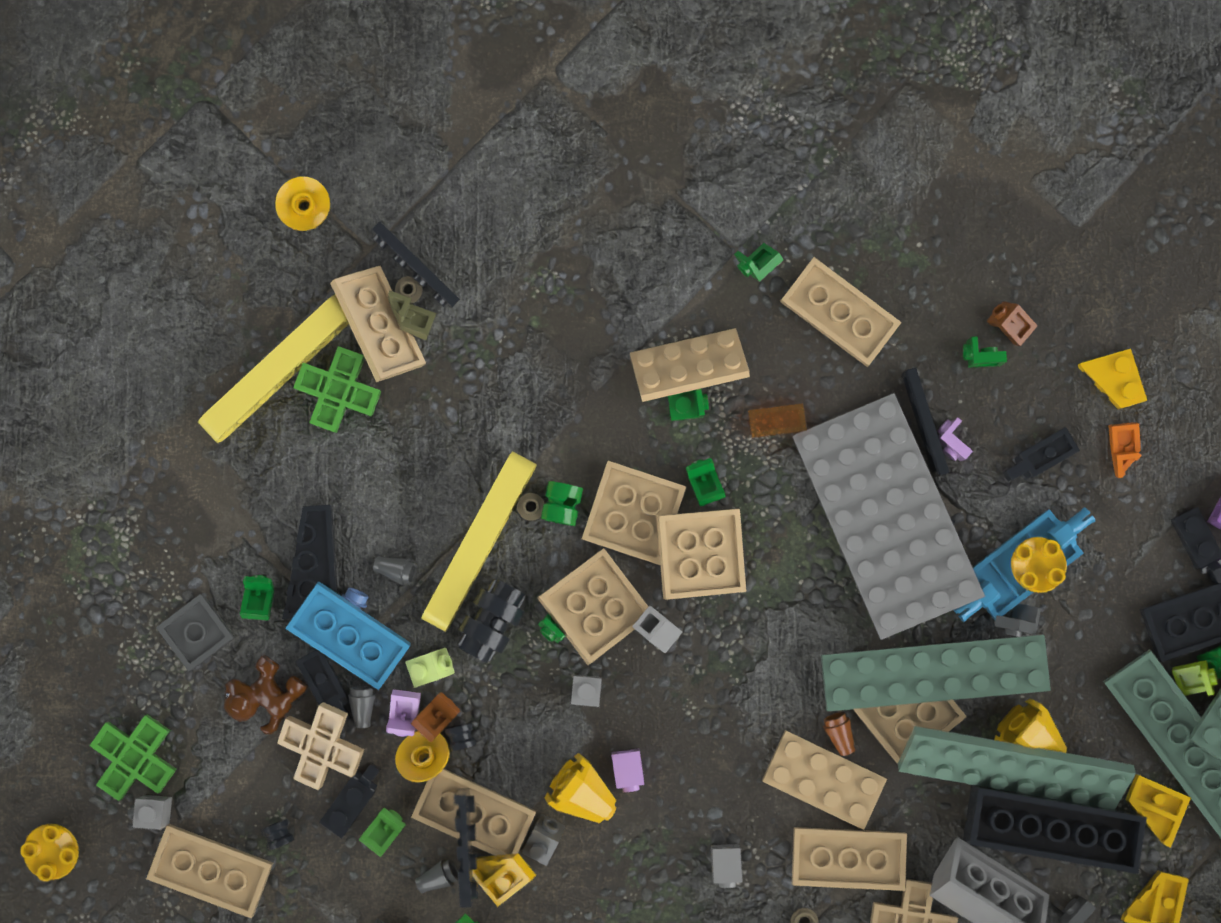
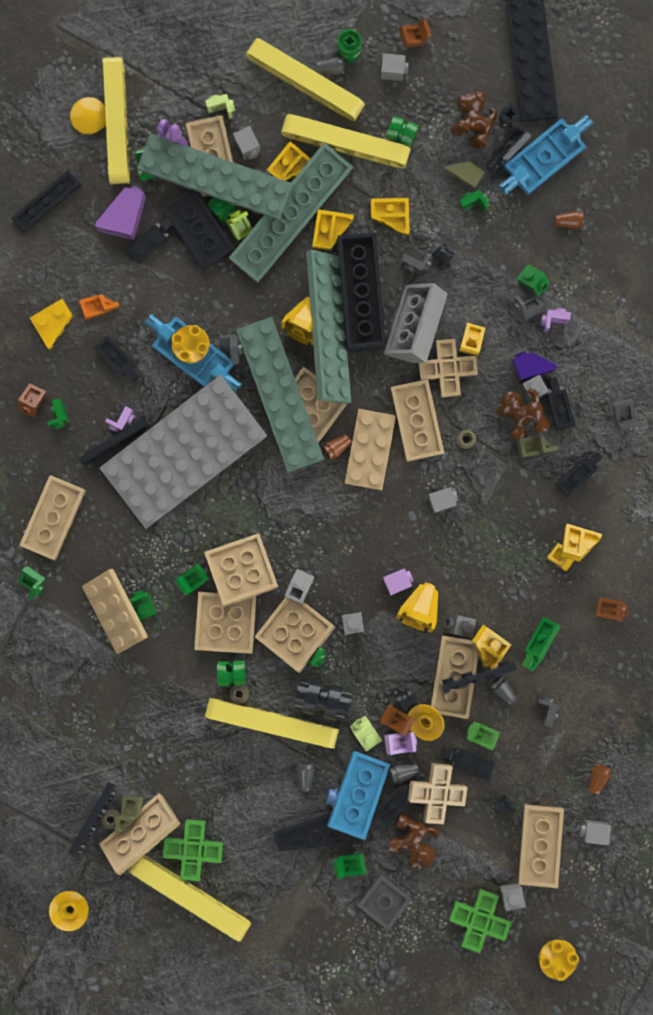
camera: 100 degrees left, 0 degrees up
clear orange plate [748,404,807,439] -> none

